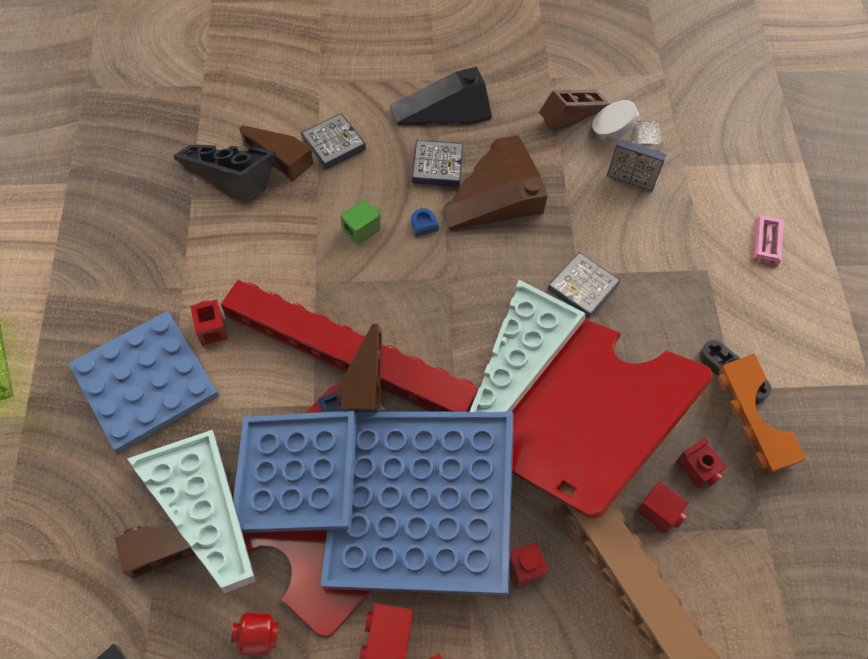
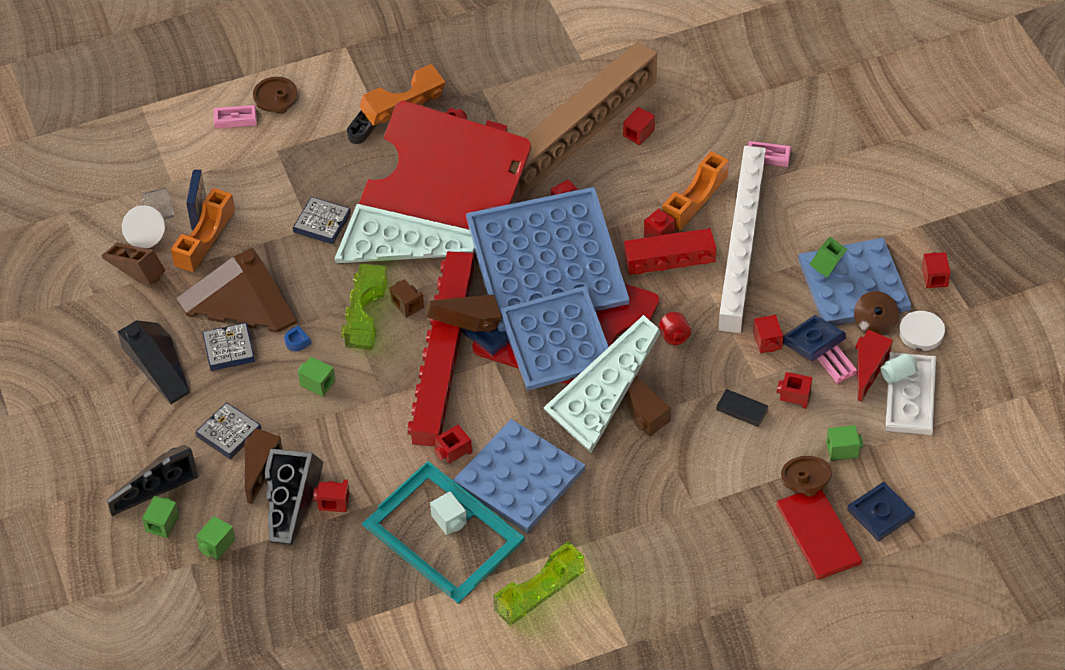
camera: 105 degrees left, 10 degrees down
none -> black wedge [107,445,198,516]
none -> bright green brick [142,496,179,538]
none -> orange arch [171,188,235,273]
none -> bright green brick [196,516,235,560]
none -> reddish brown piece [253,76,297,114]
none -> red brick [313,479,350,512]
none -> clear neon green arch [341,264,388,350]
none -> teal door [362,461,525,604]
none -> reddish brown brick [389,279,424,318]
none -> light aqua brick [430,492,467,535]

